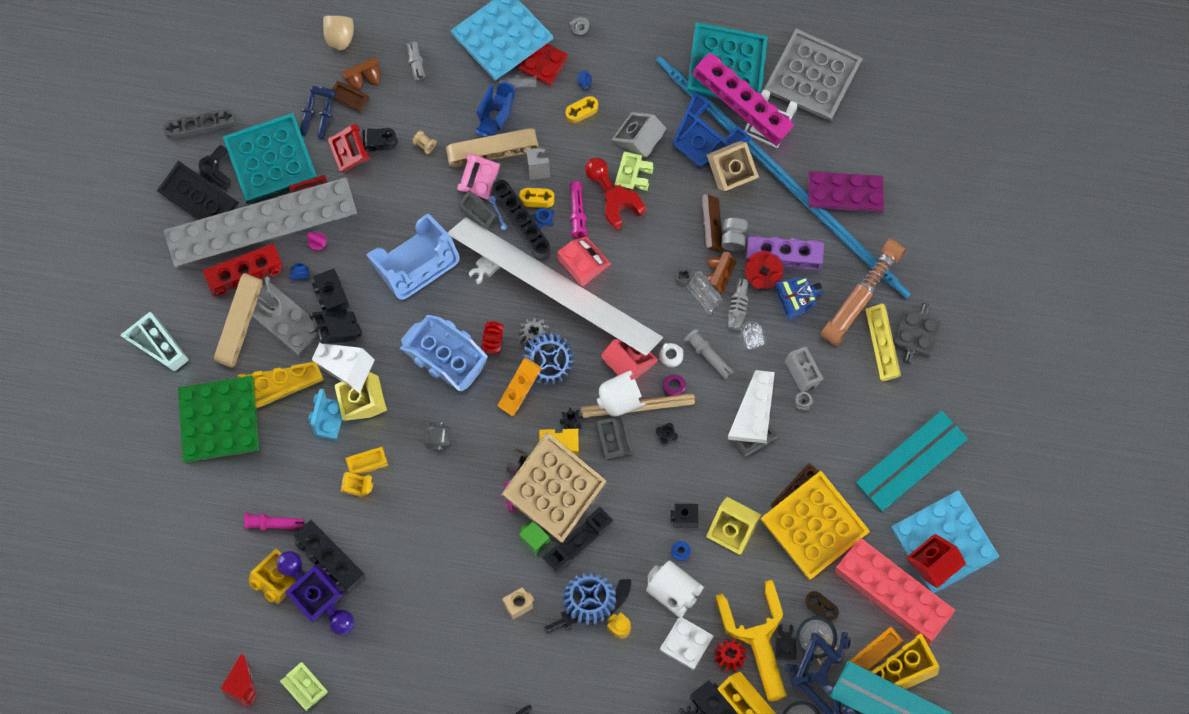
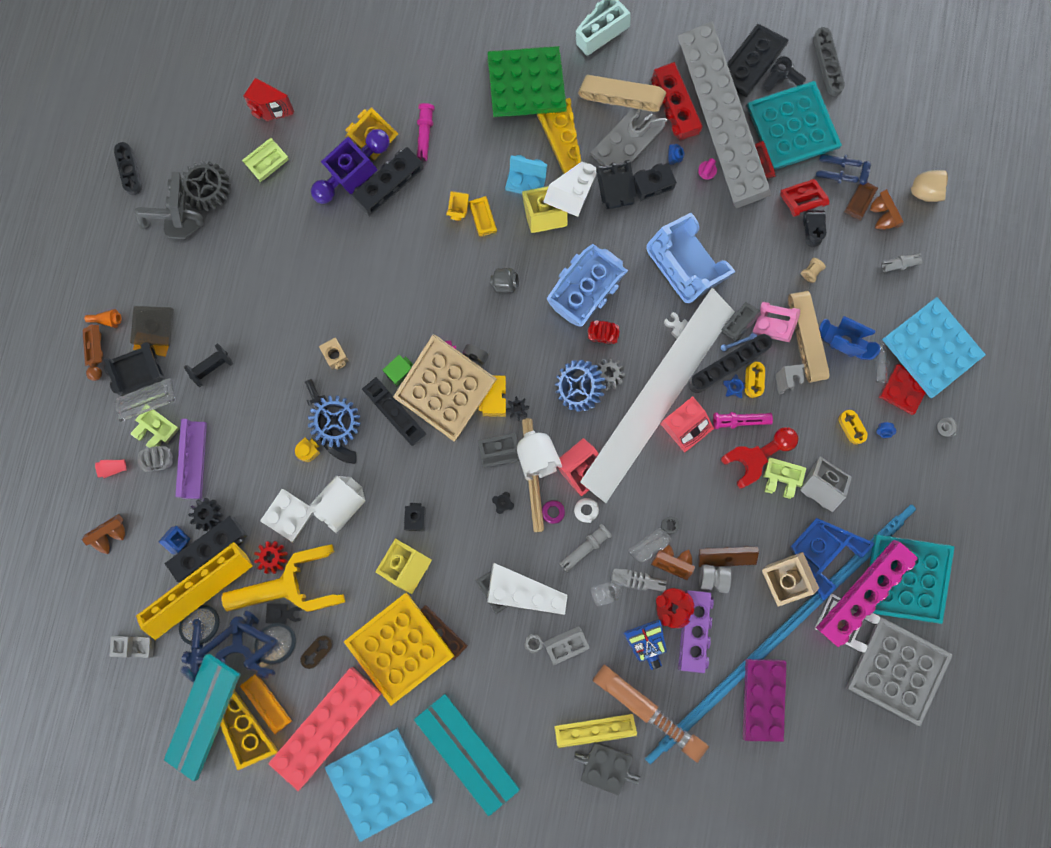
camera: 85 degrees right, 10 degrees up
light orange plate [497,357,542,416] -> none
blue plate [671,541,691,561] -> none
red slope [906,534,966,588] -> none

